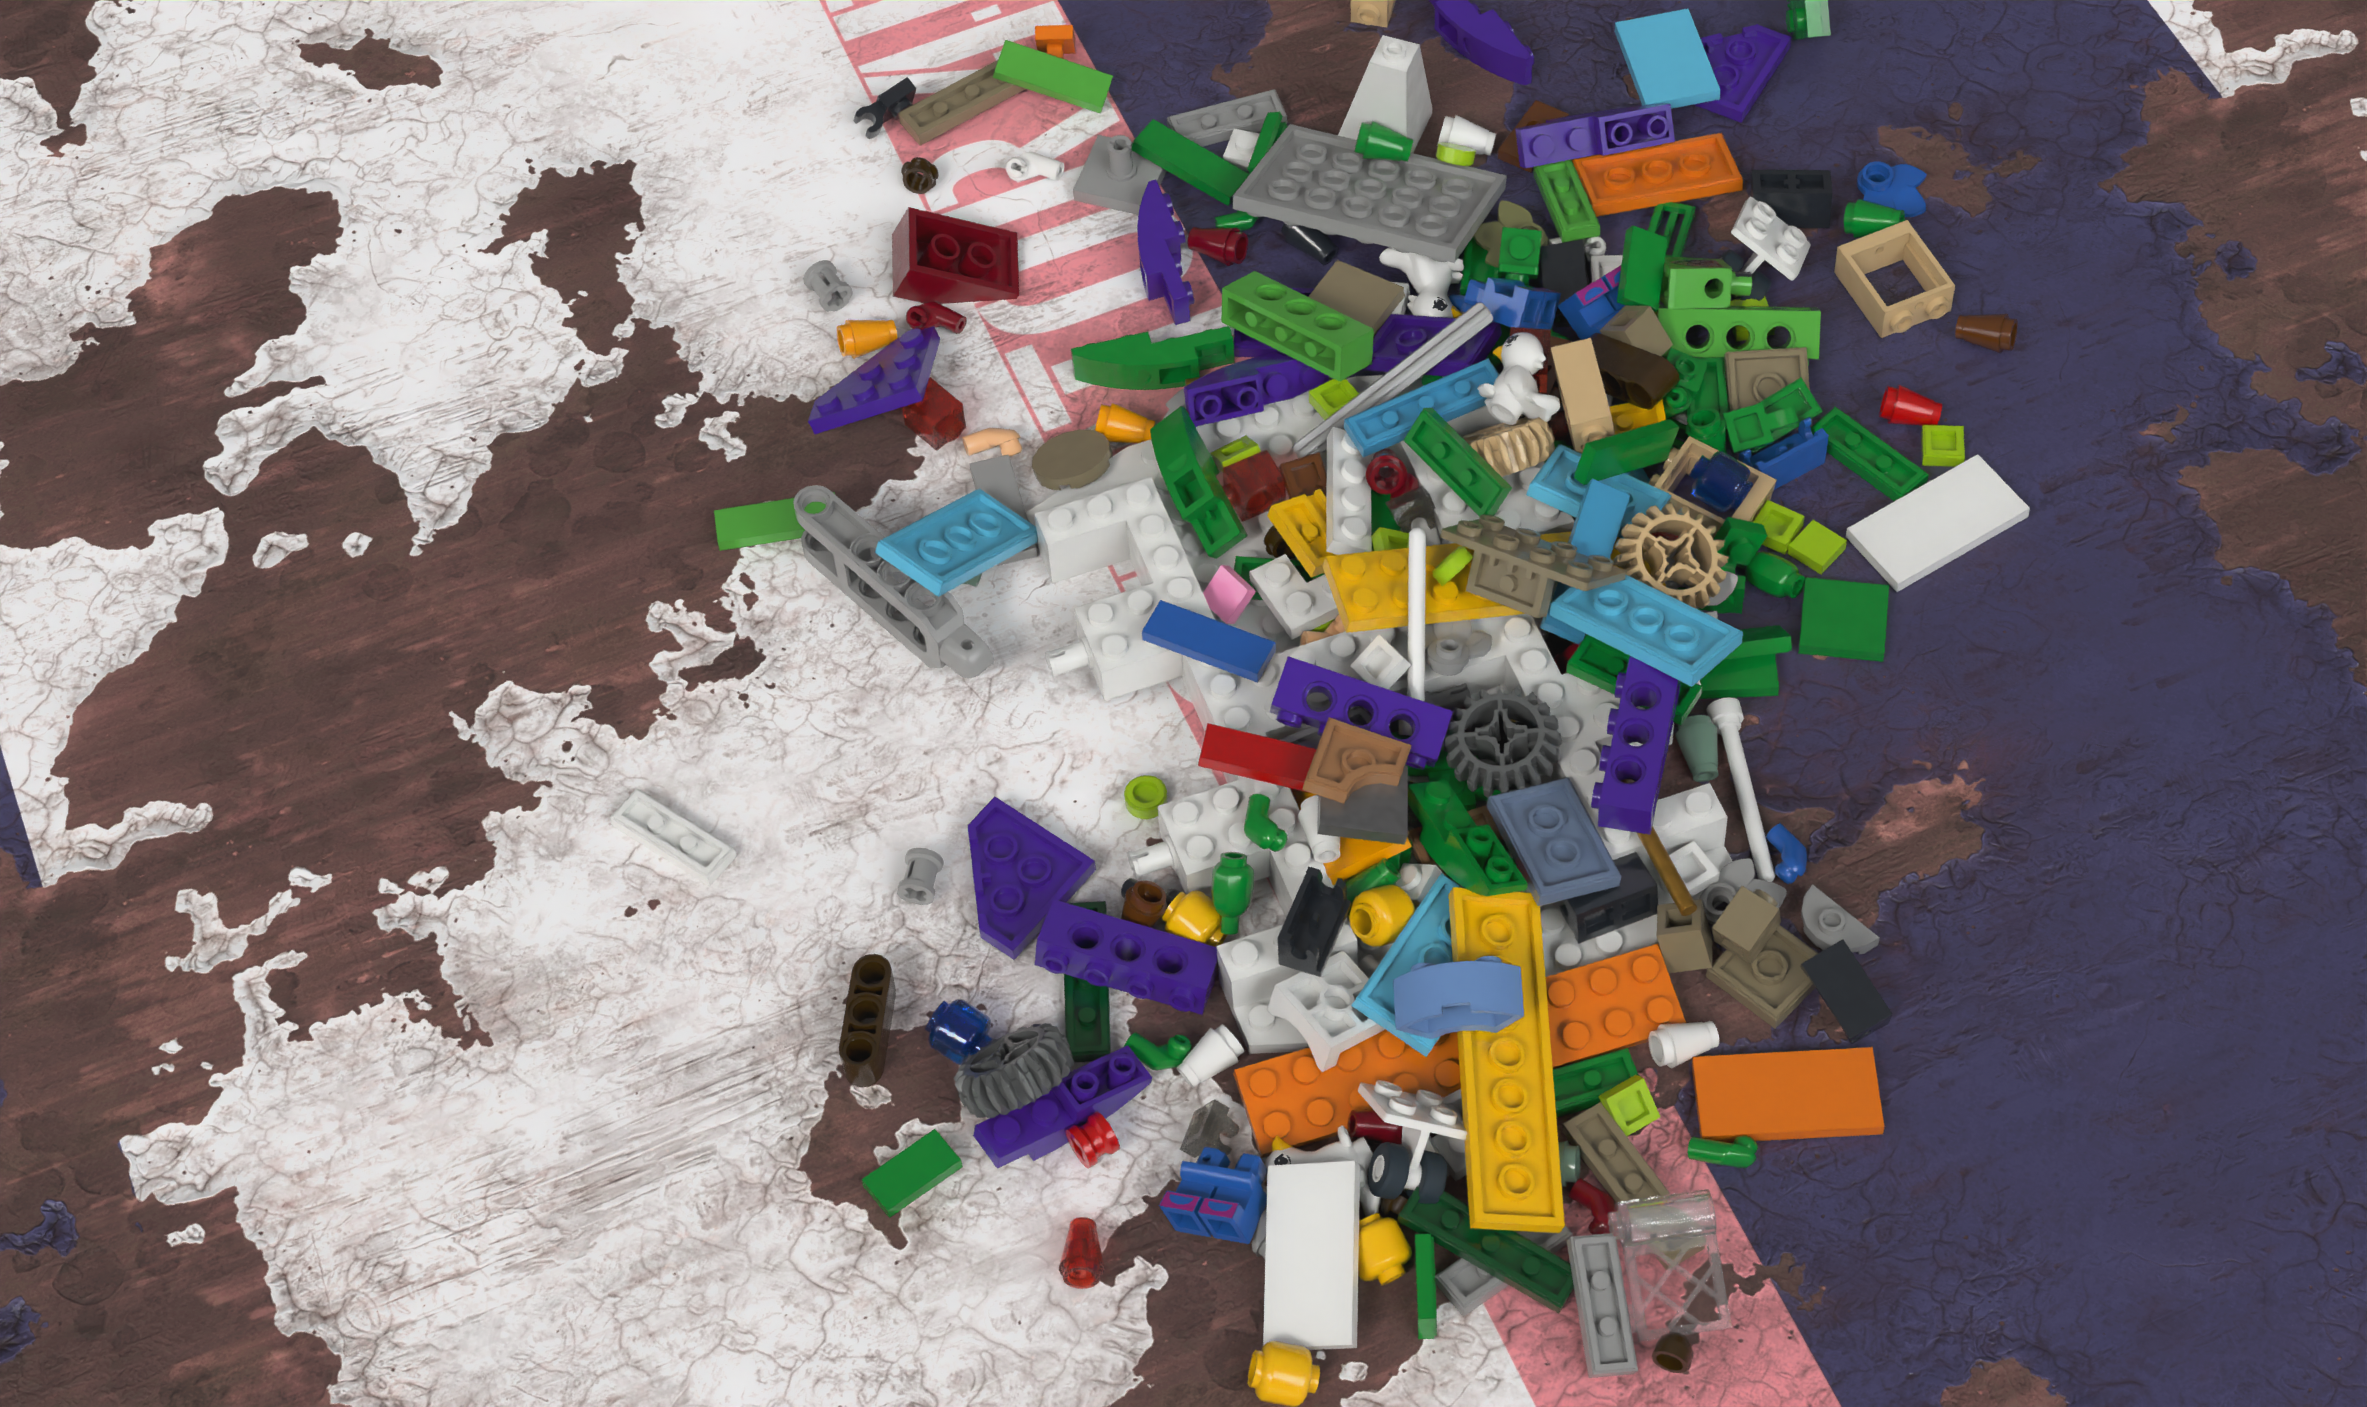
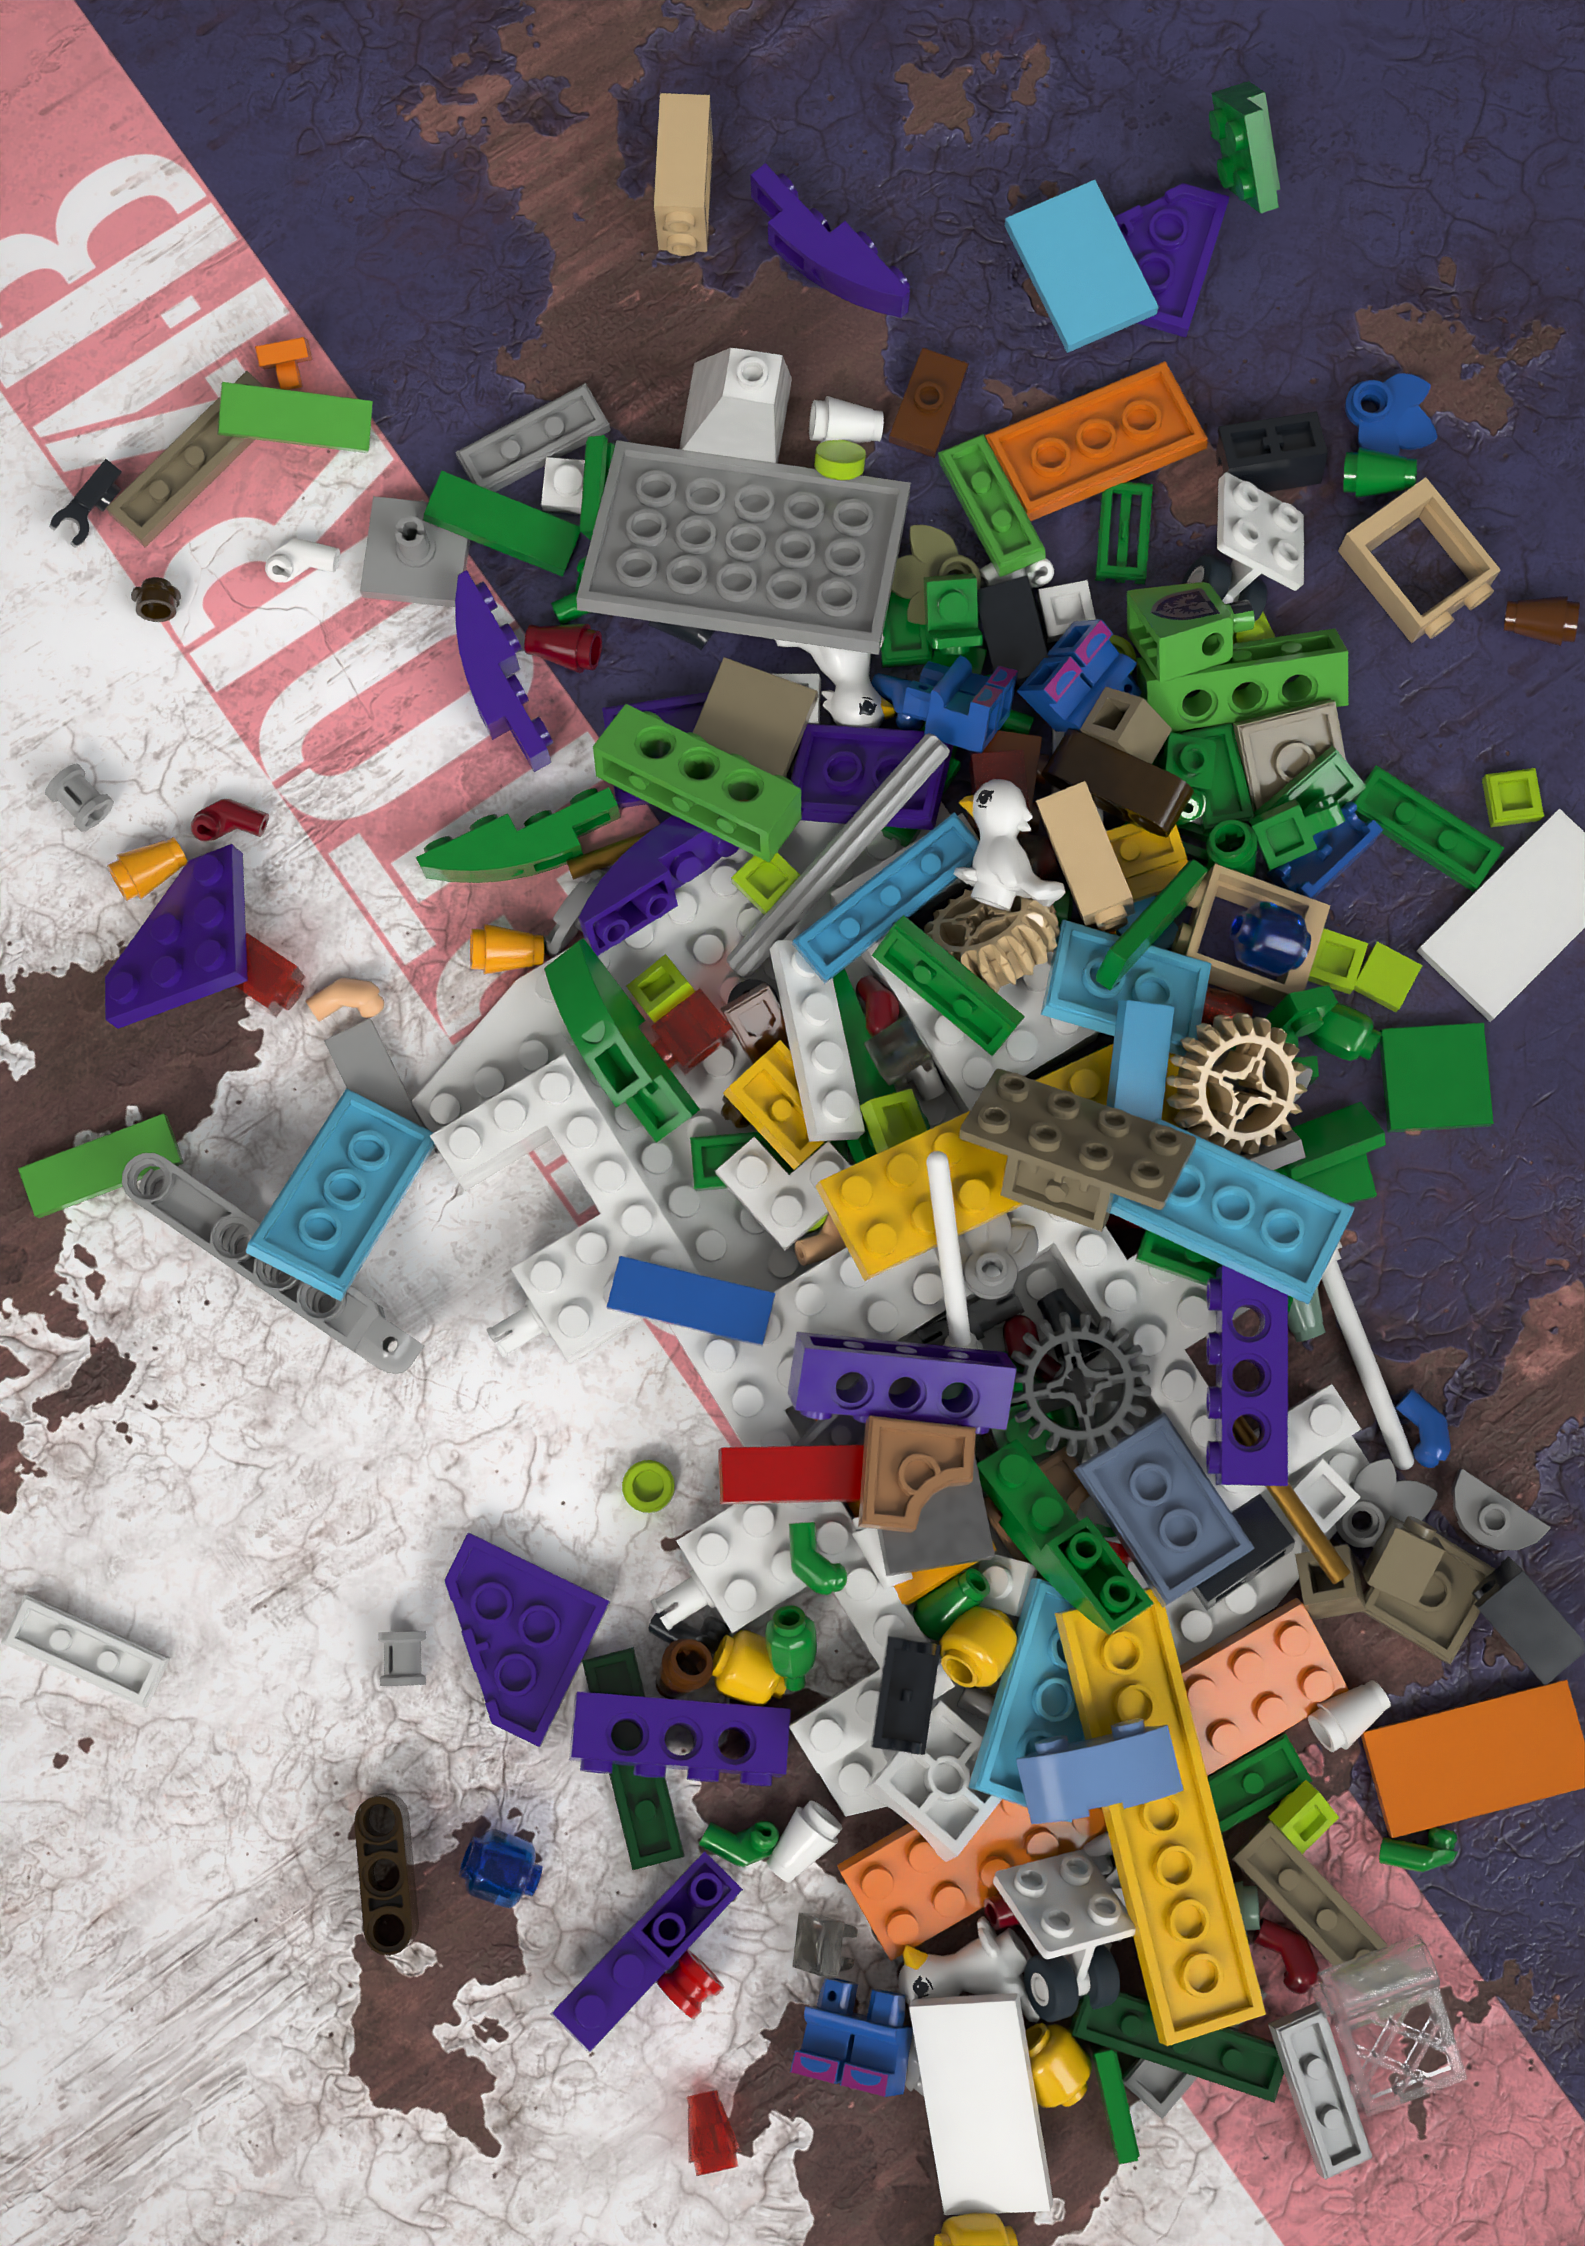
camera: 15 degrees left, 25 degrees up
green tile [862,1129,963,1218] -> none
dark red slope [892,207,1019,304] -> none
dark grey gear [954,1023,1074,1118] -> none
dark tan tile [1032,429,1113,490] -> none
bright pink tile [1203,565,1256,624] -> none
white plate [1350,635,1411,690] -> none
green cone [1354,121,1413,162] -> none
dark red cone [1366,448,1407,495] -> none
lime tile [1432,546,1473,586] -> none
dark purple slope [1515,103,1675,168] -> none
green tile [1617,226,1668,312] -> none
dark brown hinge [1652,1332,1693,1373] -> none
red cone [1879,384,1942,426] -> none

